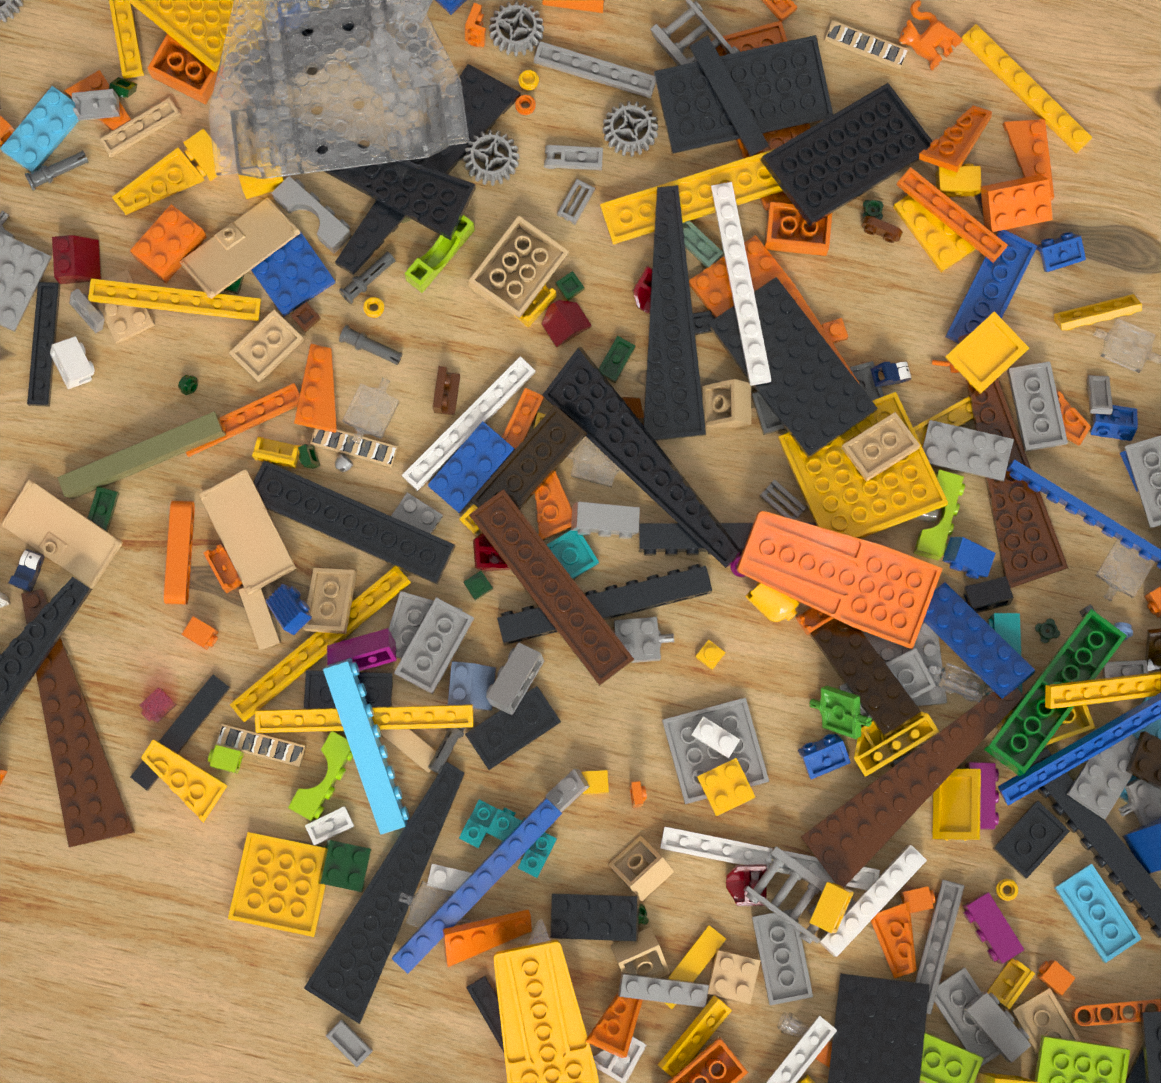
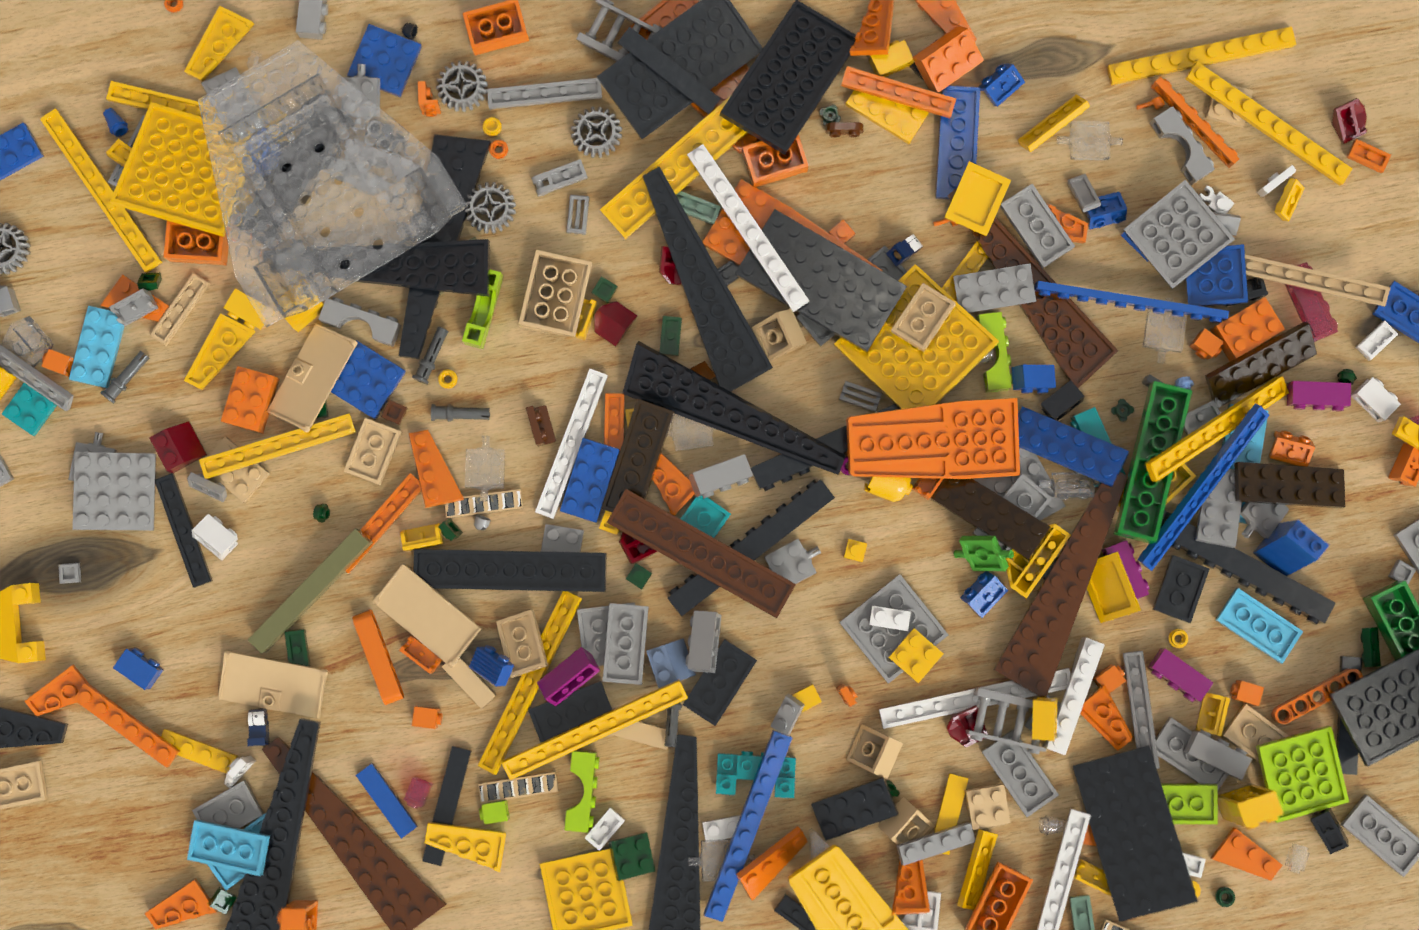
camera: 20 degrees left, 5 degrees up
medium azure brick [323,658,409,835] -> none
none -> blue tile [356,763,418,839]

